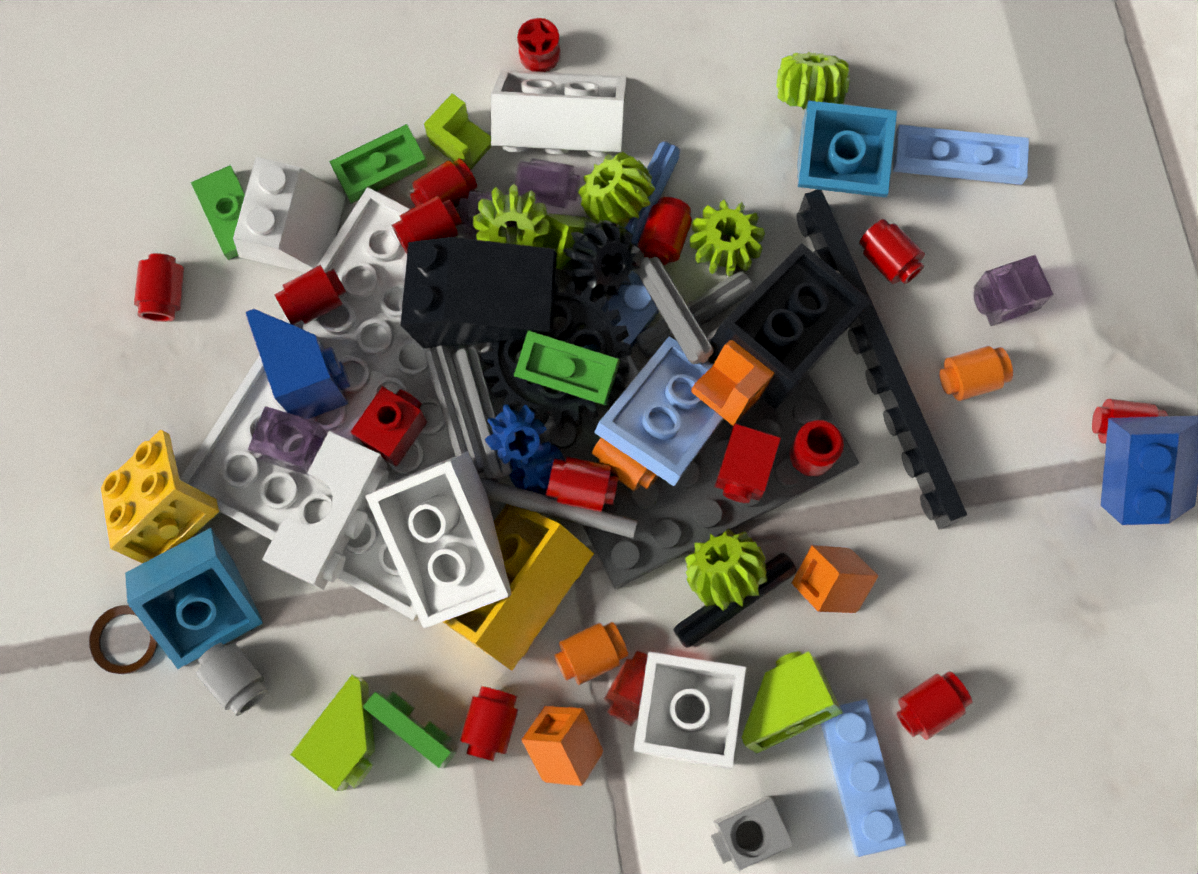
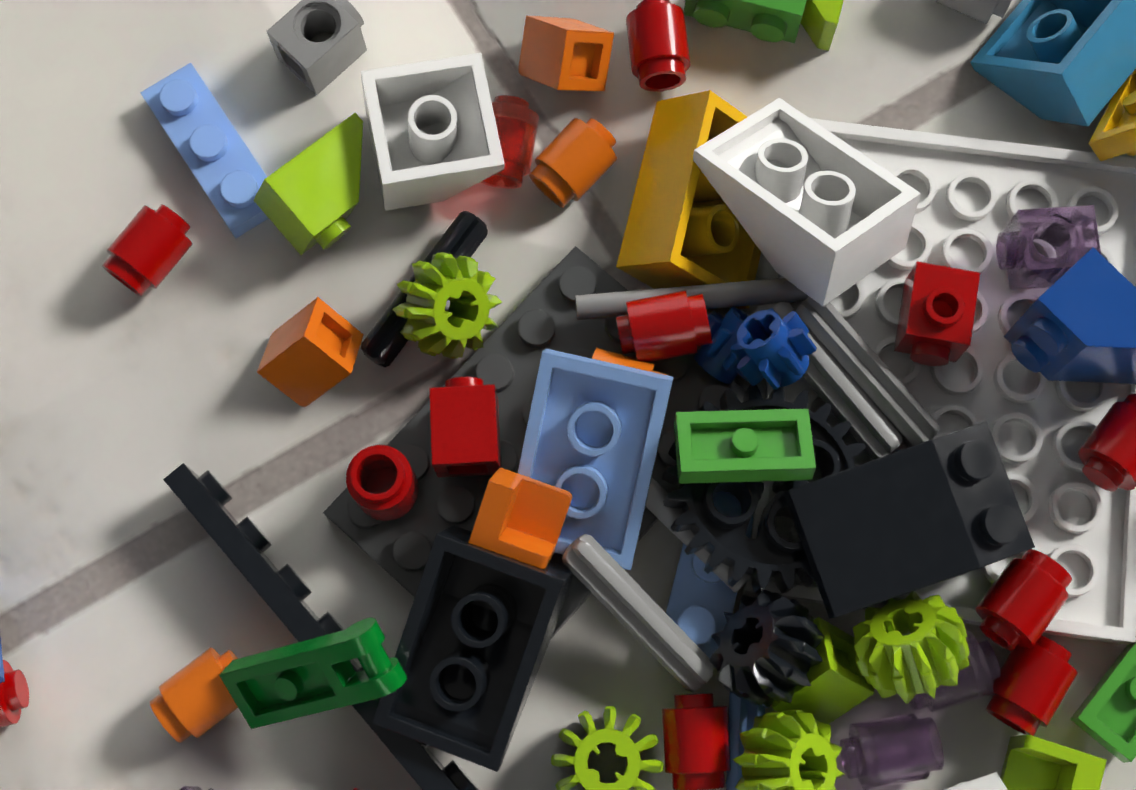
camera: 160 degrees right, 0 degrees up
white arch [262,431,388,590] -> none
light grey axle [636,271,754,358] -> none
none -> green plate [219,617,407,729]

